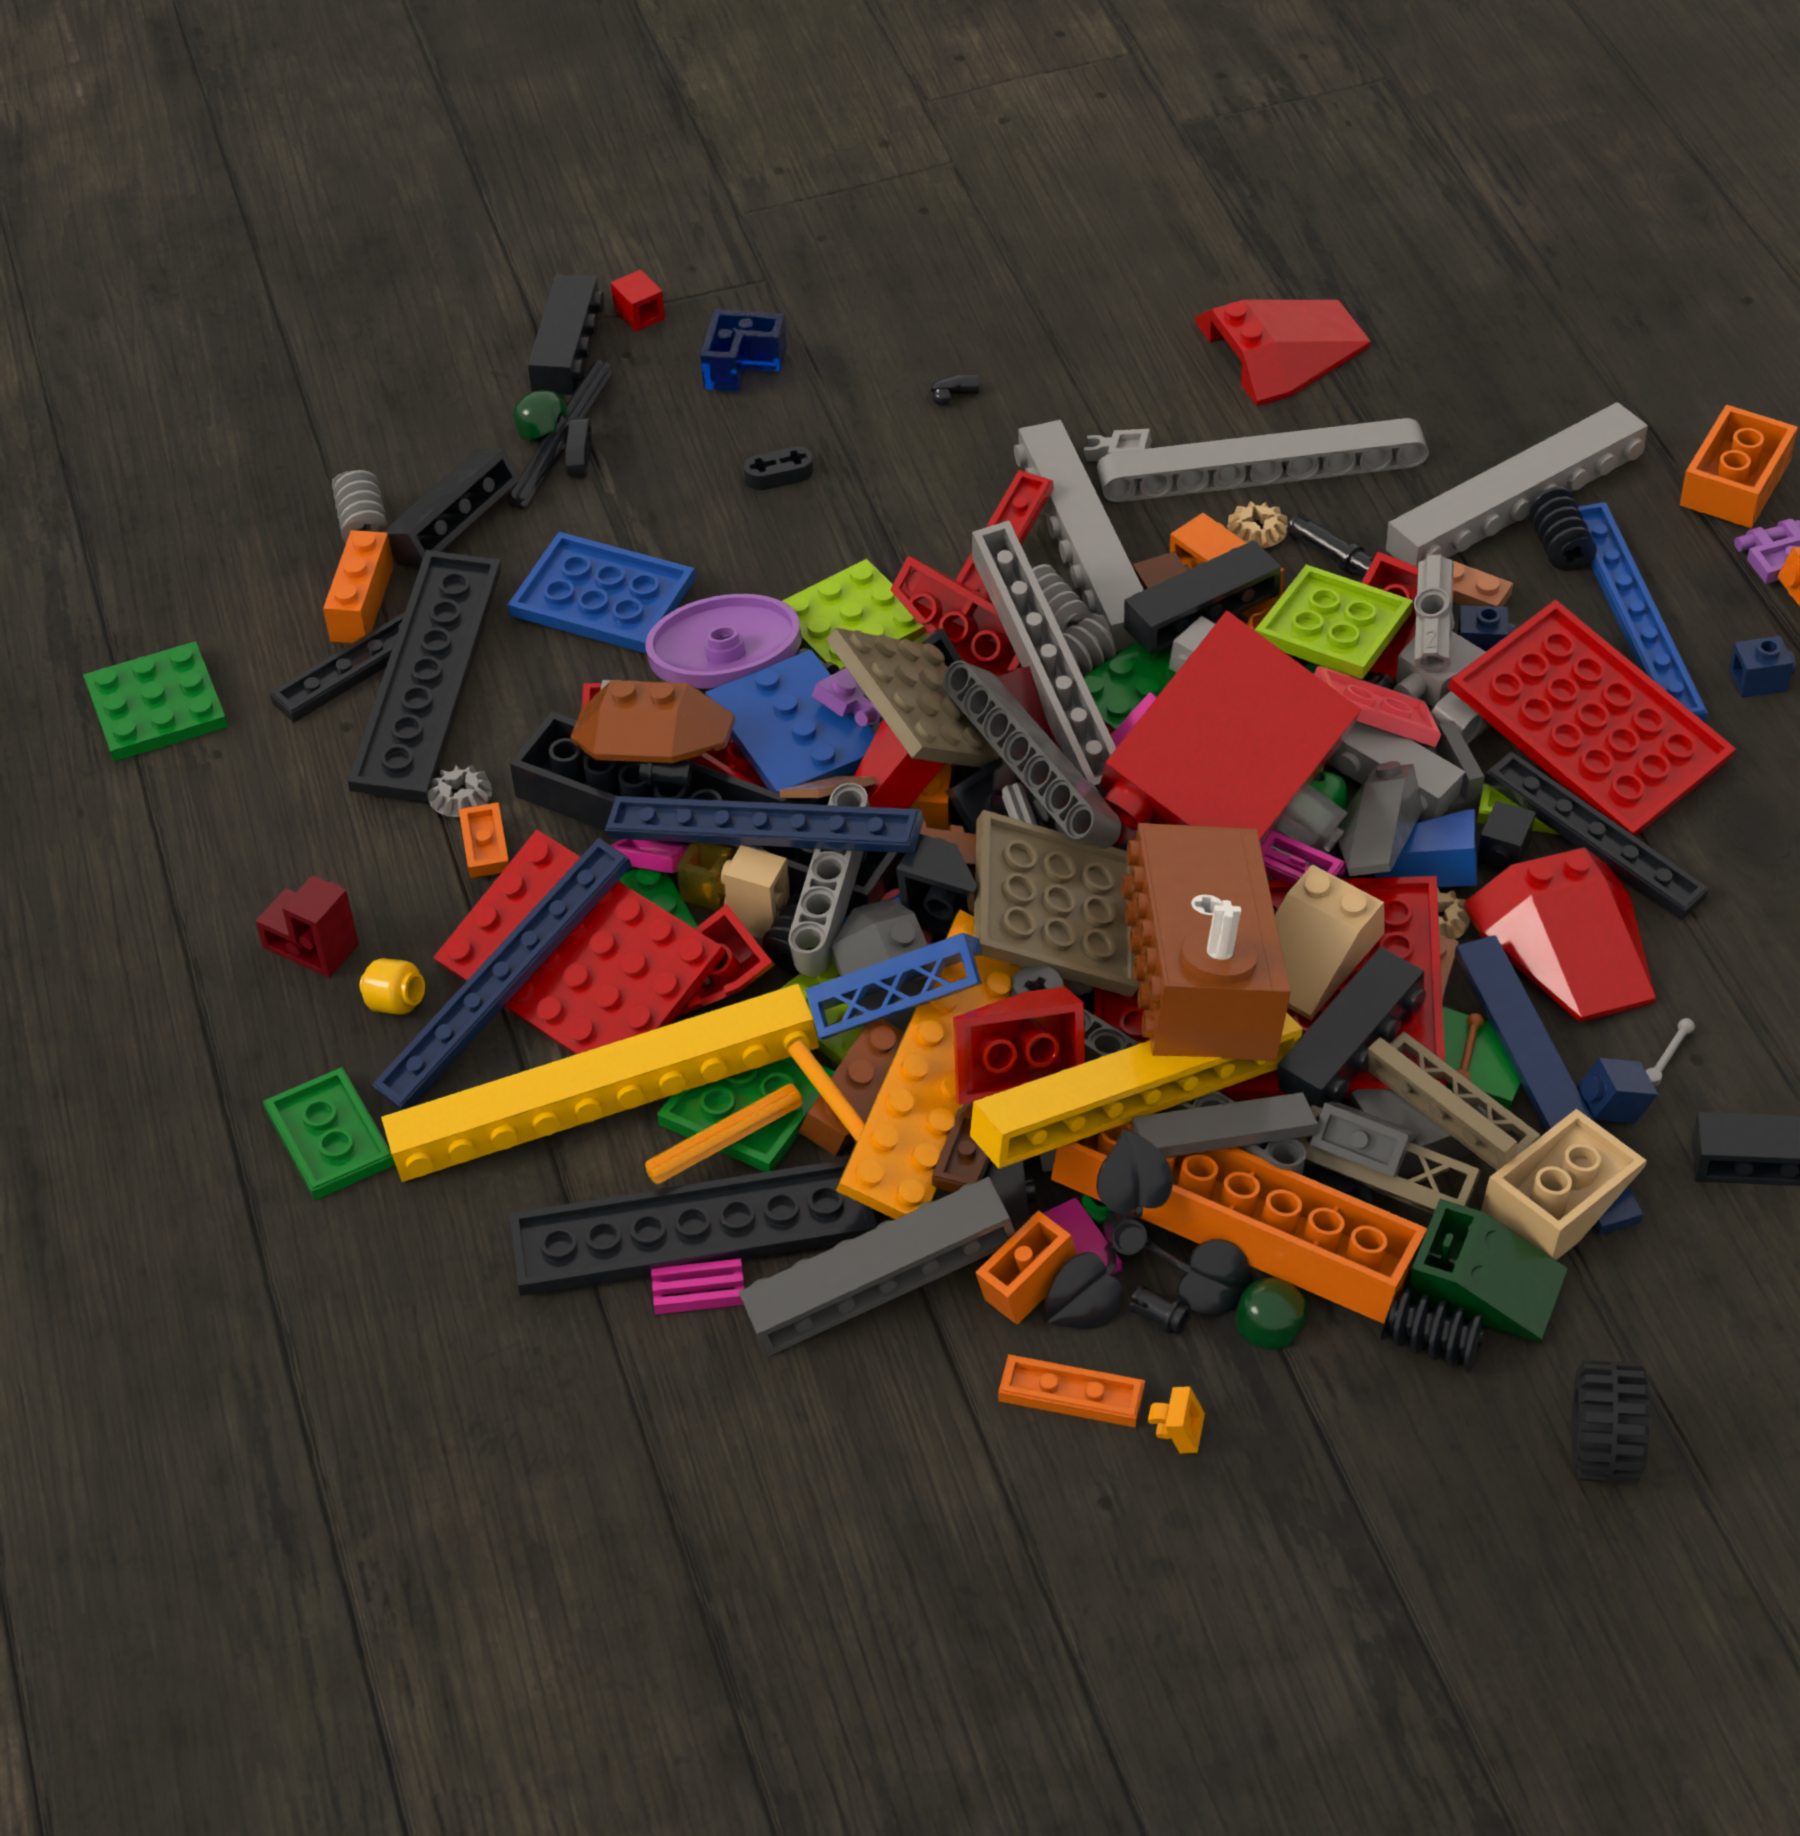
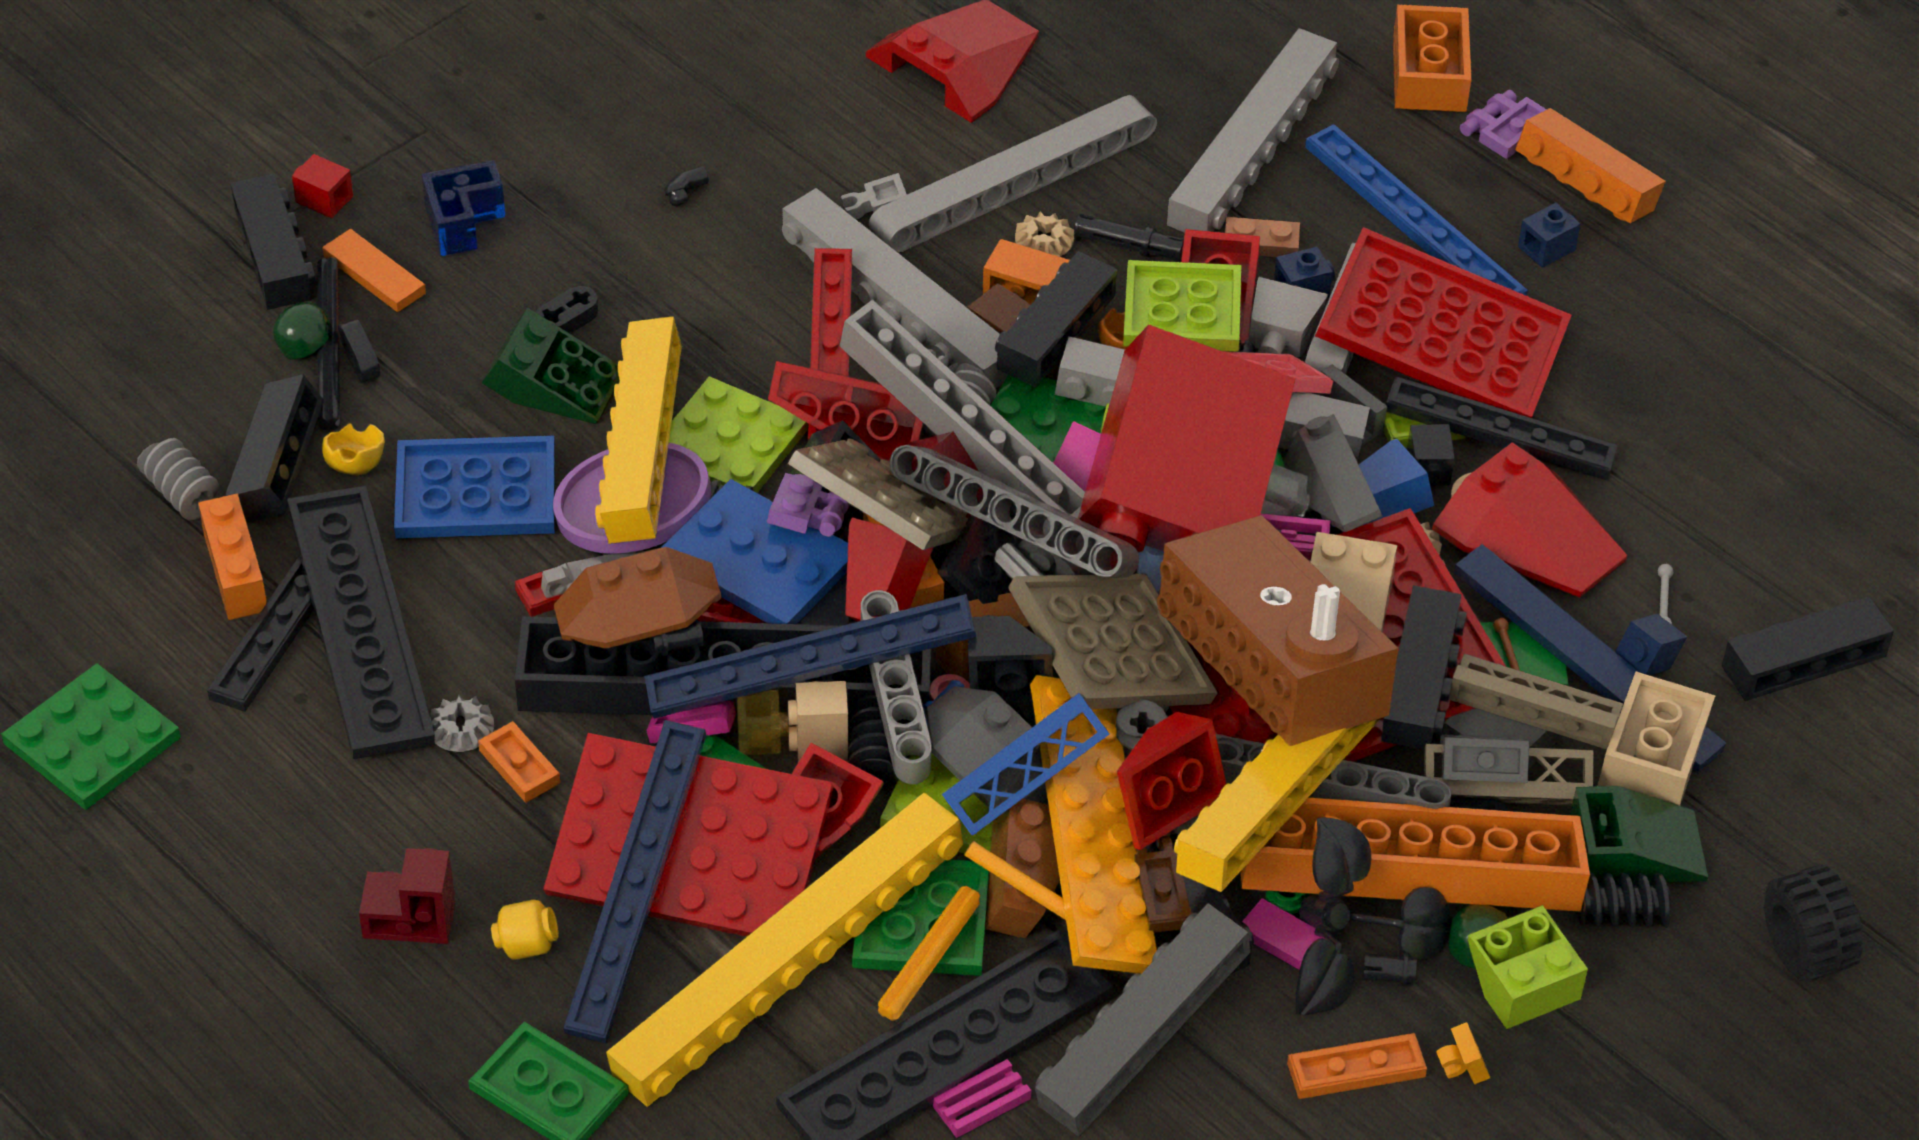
camera: 30 degrees left, 0 degrees up
medium nougat piece [779,776,876,798] -> none
orange brick [975,1210,1077,1325] -> none
dark grey tile [1131,1092,1318,1157] -> none
light grey piece [1414,554,1455,672] -> none
black piece [1529,486,1597,571] -> none
none -> orange tile [322,229,426,312]
none -> yellow hair [322,423,385,476]
none -> dark green slope [482,308,619,424]
none -> yellow brick [595,316,682,544]
none -> lime slope [1468,905,1588,1029]

